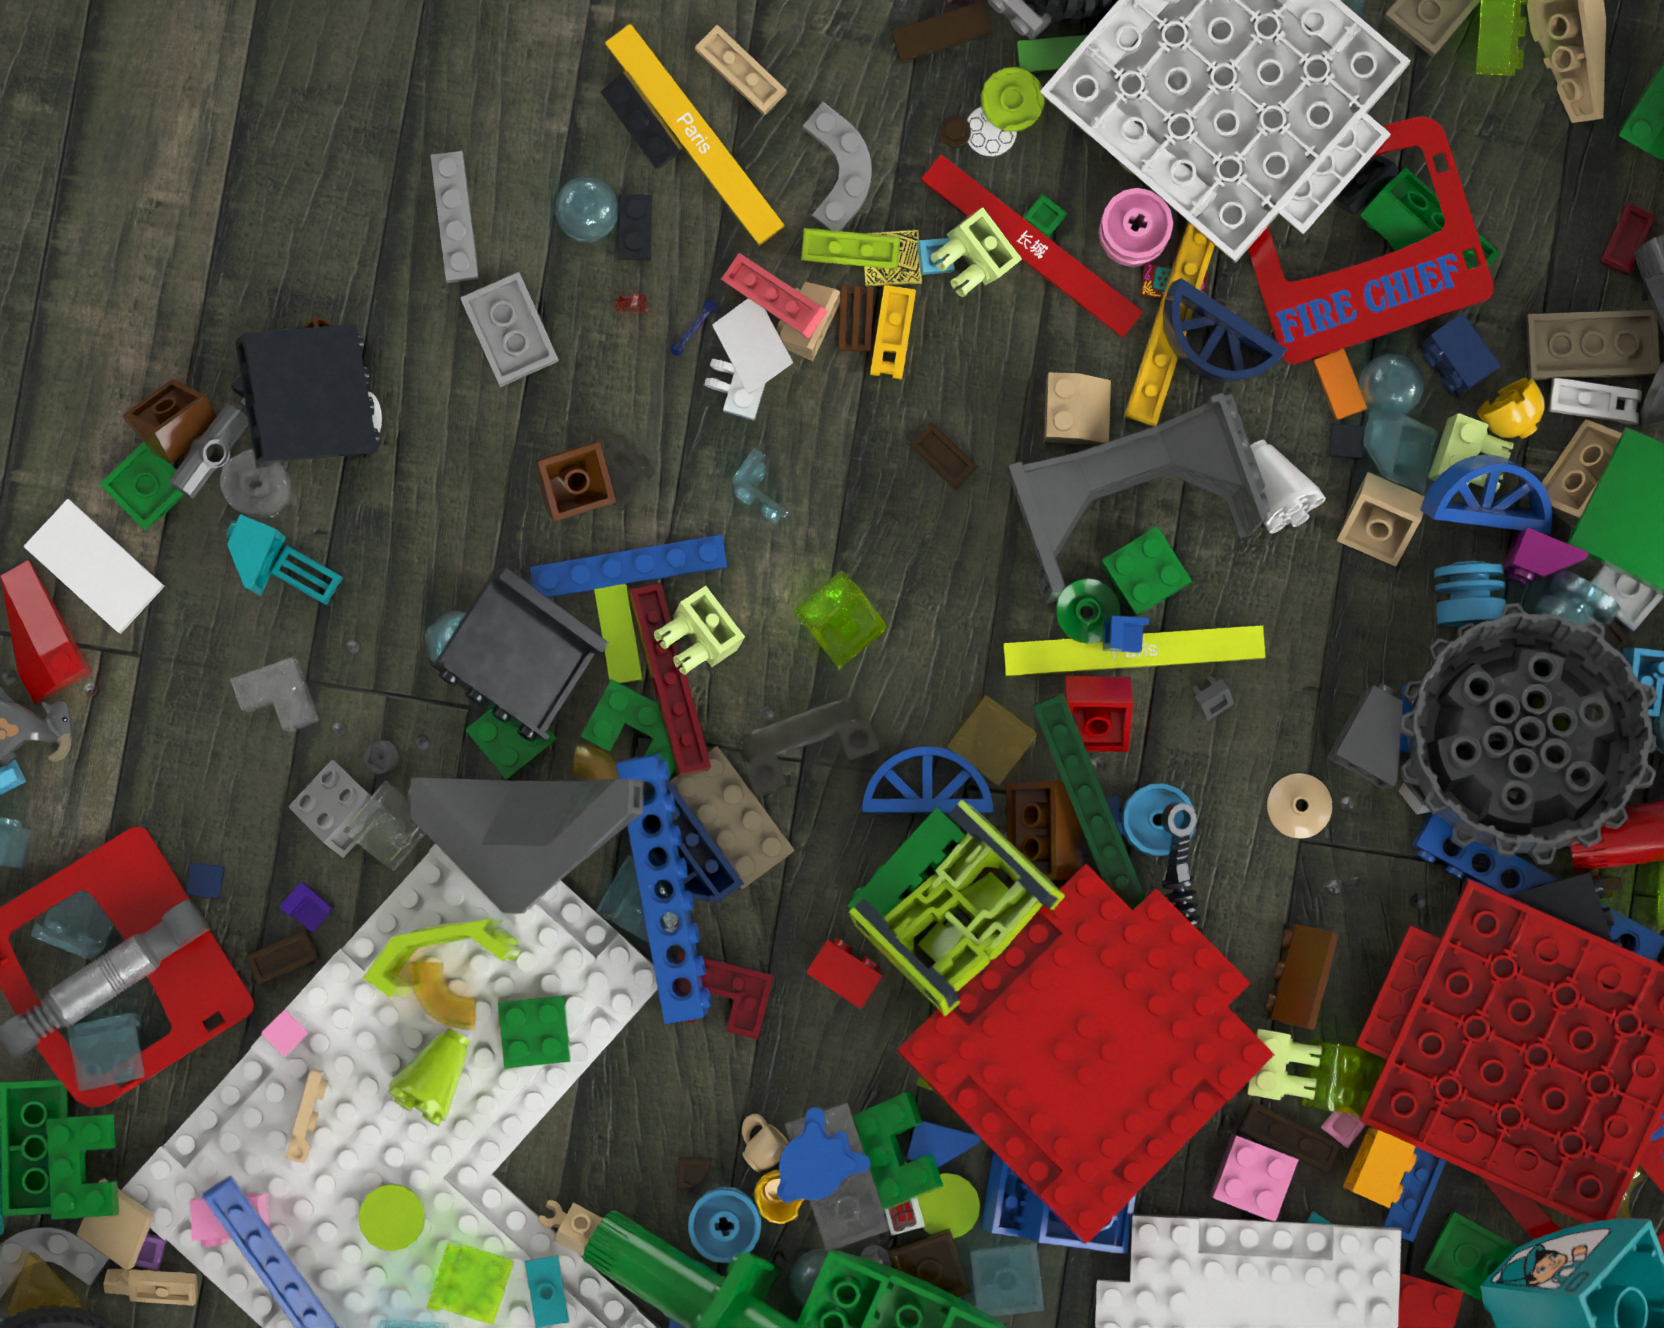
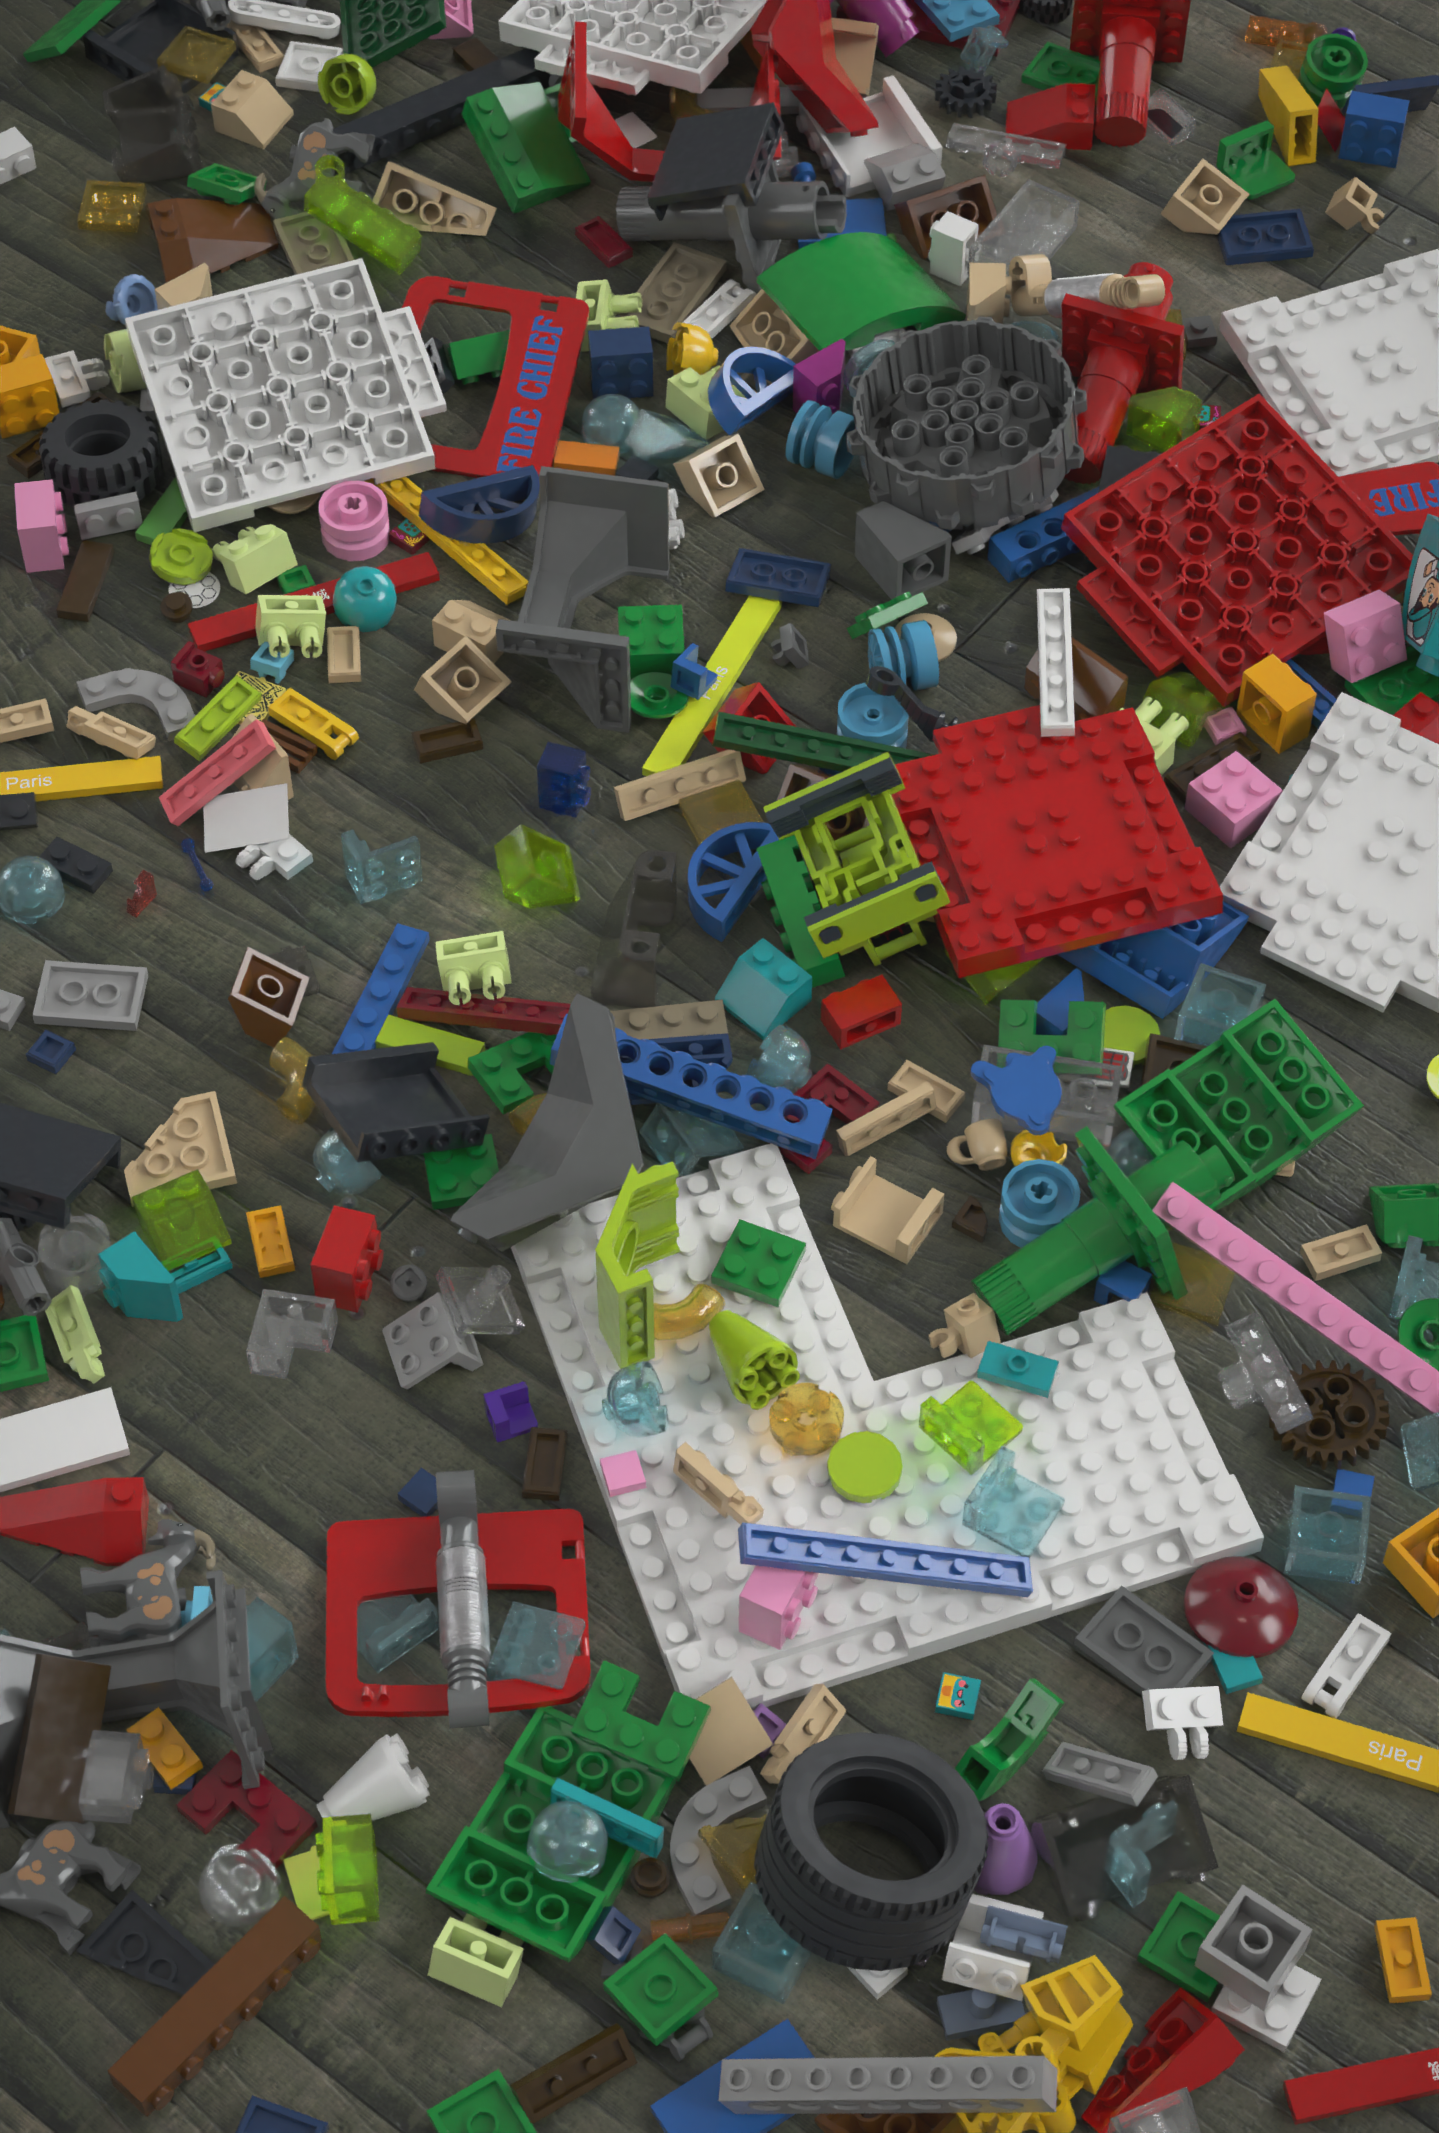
camera: 60 degrees left, 30 degrees down
none -> dark blue tile [26,1029,76,1074]
none -> yellowish green hinge [45,1285,105,1384]
none -> tan hinge [66,706,156,760]
none -> tan plate [124,1091,237,1207]
none -> clear neon green slope [132,1169,232,1271]
none -> dark red brick [171,641,225,698]
none -> yellowish green brick [212,524,298,594]
none -> light orange plate [246,1205,295,1278]
none -> clear yellow cylinder [269,1037,316,1125]
none -> red brick [310,1205,384,1313]
none -> tan tile [327,626,361,683]
none -> teal cylinder [333,566,397,632]
none -> tan slope [414,636,512,724]
none -> clear blue brick [537,742,591,818]
none -> yellowish green brick [576,279,642,352]
none -> clear light blue cylinder [602,1361,669,1438]
none -> tan plate [613,749,746,821]
none -> teal slope [715,938,812,1040]
none -> dark blue tile [725,548,832,607]
none -> clear light blue cylinder [746,1025,812,1092]
none -> clear yellow plate [769,1383,844,1456]
none -> tan panel [831,1156,944,1264]
none -> tan tile [836,1081,937,1156]
none -> plate [847,591,928,640]
none -> dark azure wheel [868,620,939,690]
none -> tan tile [888,1060,966,1123]
none -> white tile [1037,588,1075,737]
none -> bright pink brick [1324,590,1407,683]

